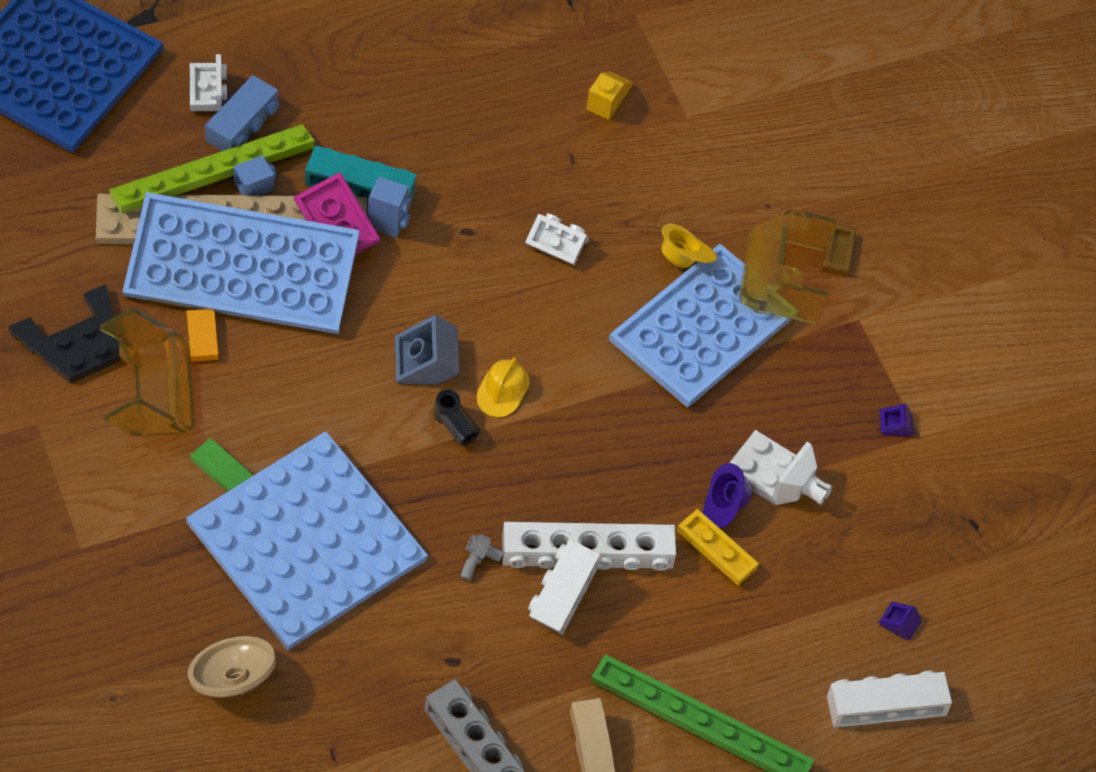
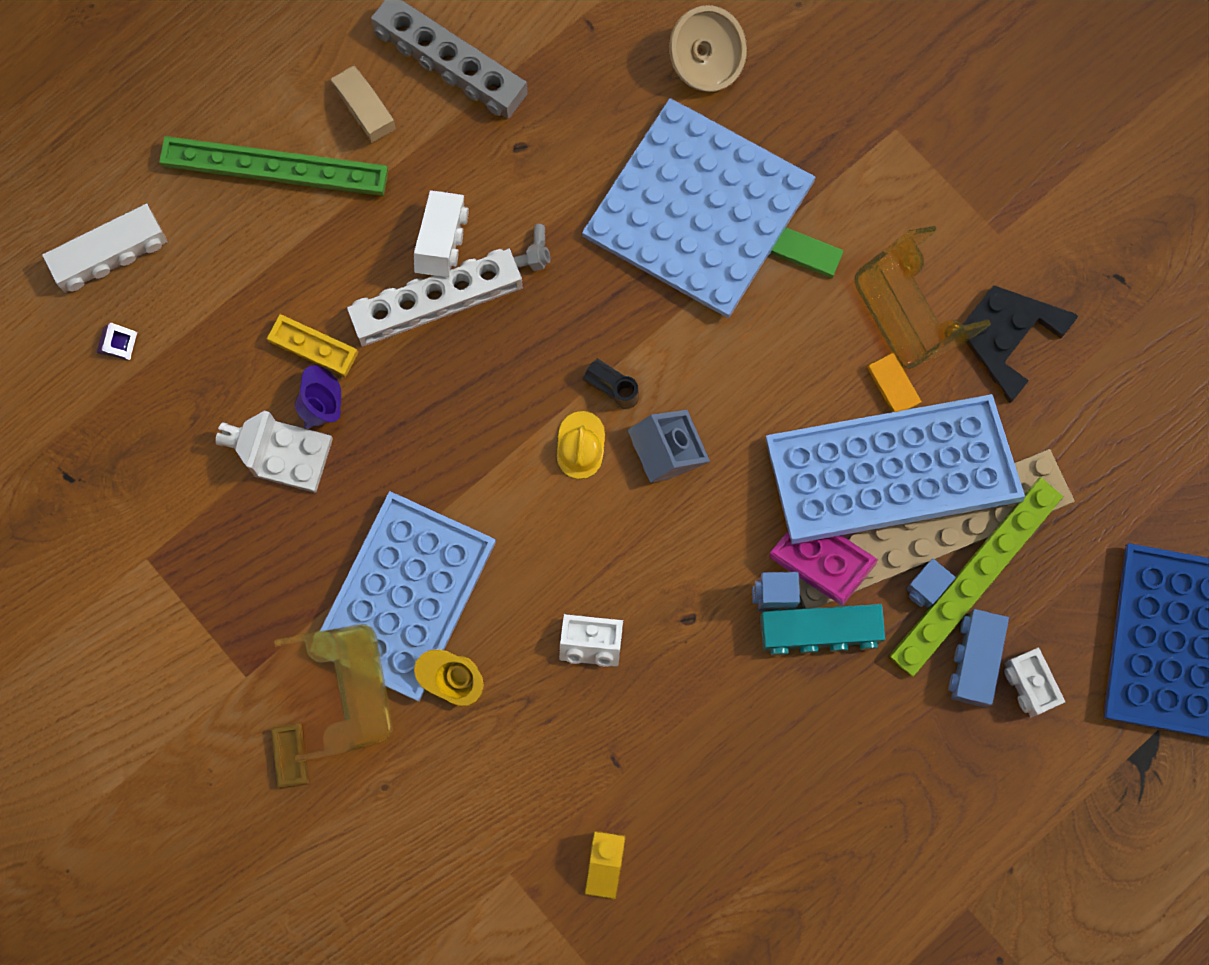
camera: 165 degrees right, 20 degrees up
dark purple slope [880,403,914,436] -> none

